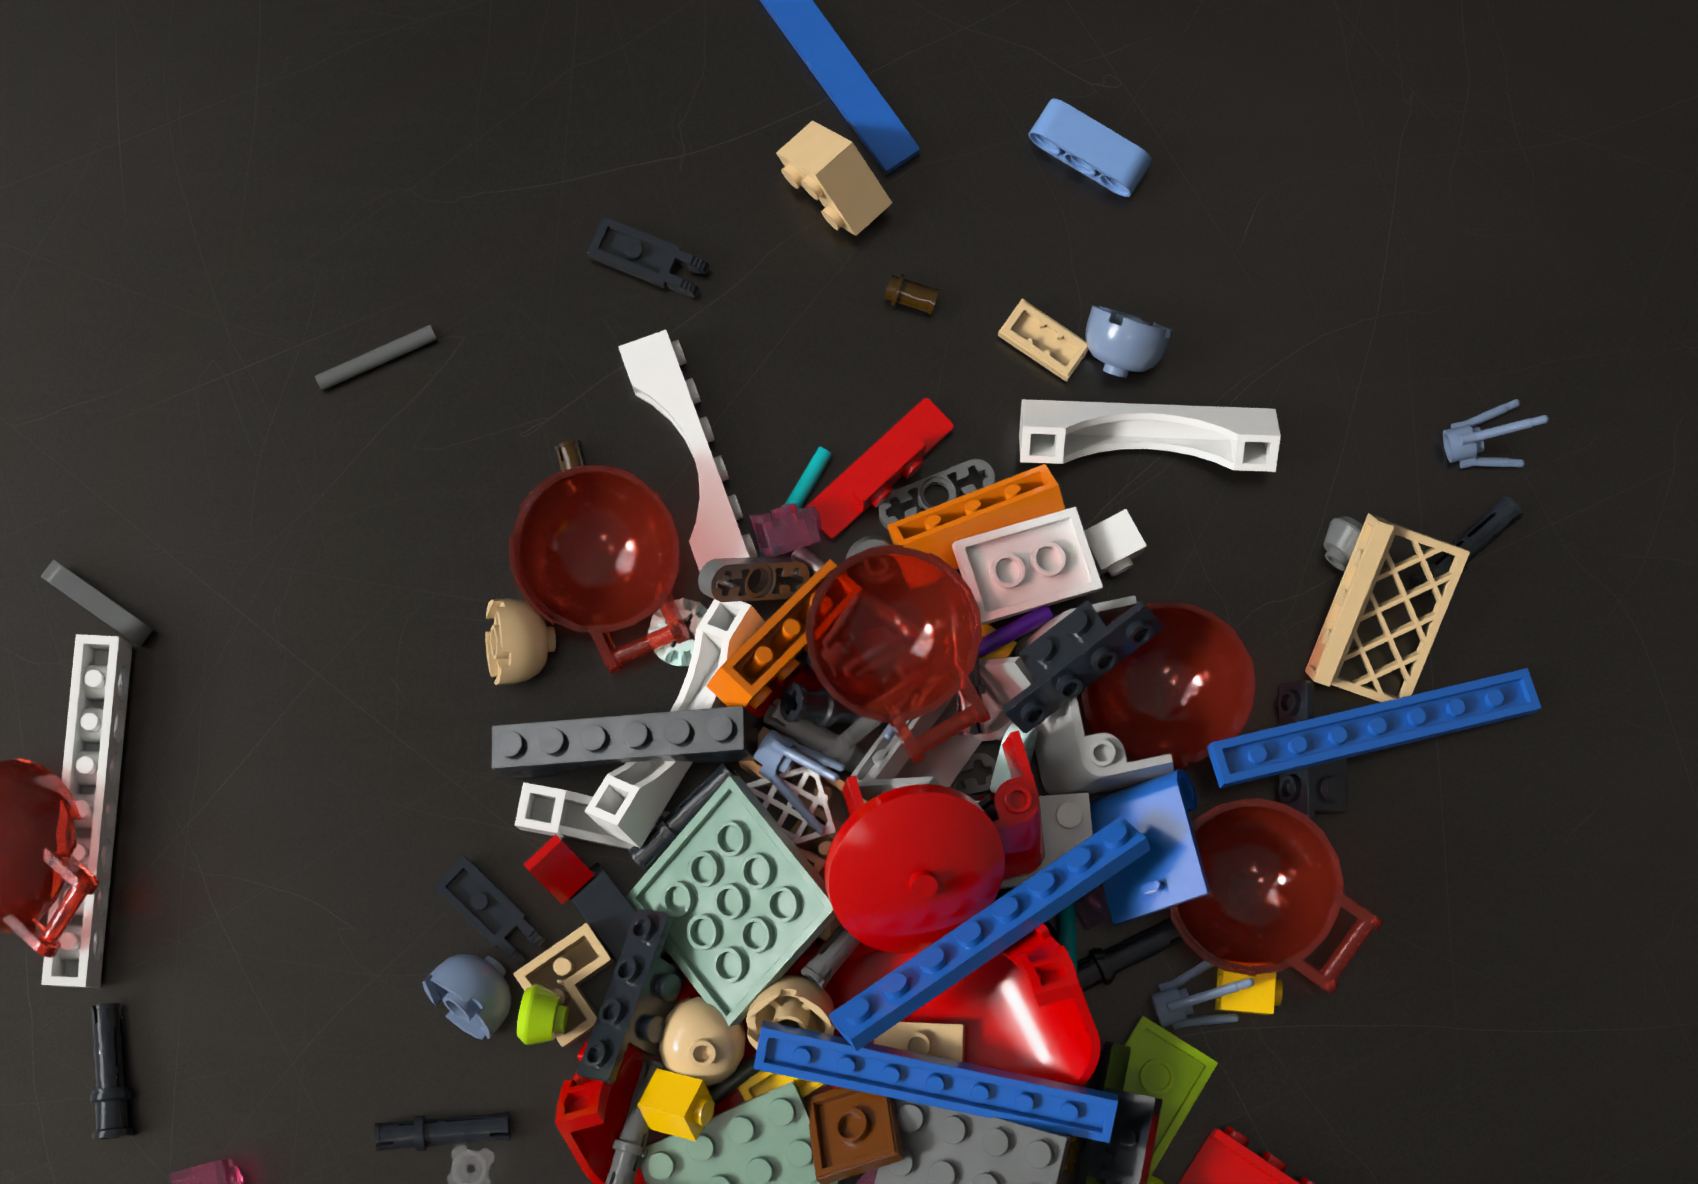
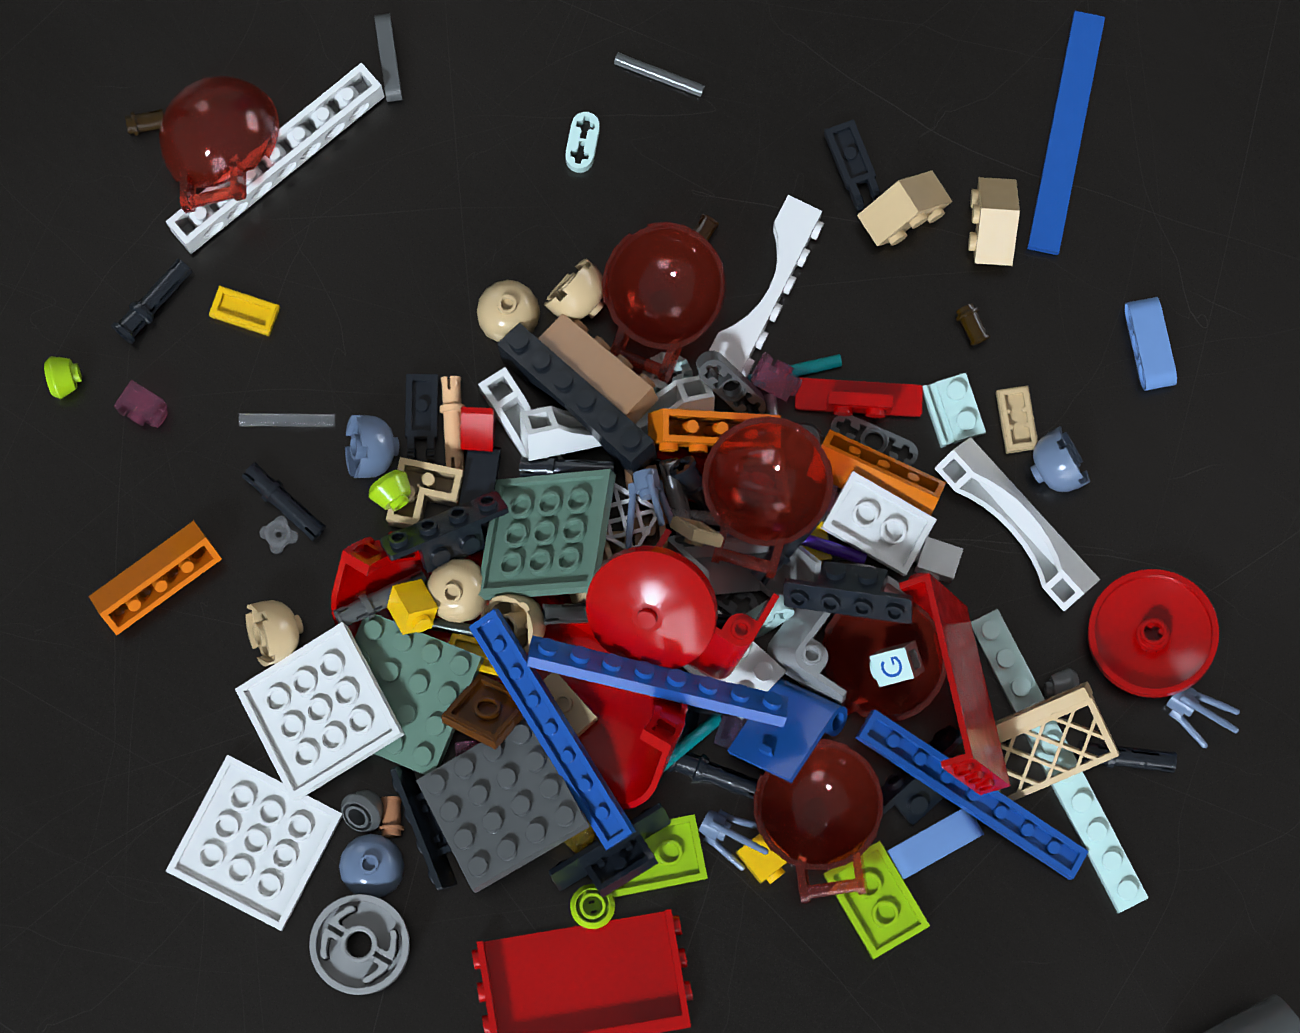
camera: 45 degrees right, 0 degrees up
none -> yellow tile [209,285,280,337]
none -> clear bar [239,413,335,427]
none -> light nougat pin [440,376,465,472]
none -> tan cylinder [477,280,540,342]
none -> medium nougat brick [538,314,659,424]
none -> light aqua beam [566,112,599,173]
none -> tan plate [670,516,724,548]
none -> lime plate [823,841,930,959]
none -> tan brick [857,171,952,246]
none -> light aqua brick [869,640,925,687]
none -> medium blue beam [887,809,984,880]
none -> red panel [899,573,1011,795]
none -> light aqua plate [922,373,986,448]
none -> light aqua plate [971,609,1148,913]
none -> red dish [1088,569,1219,698]

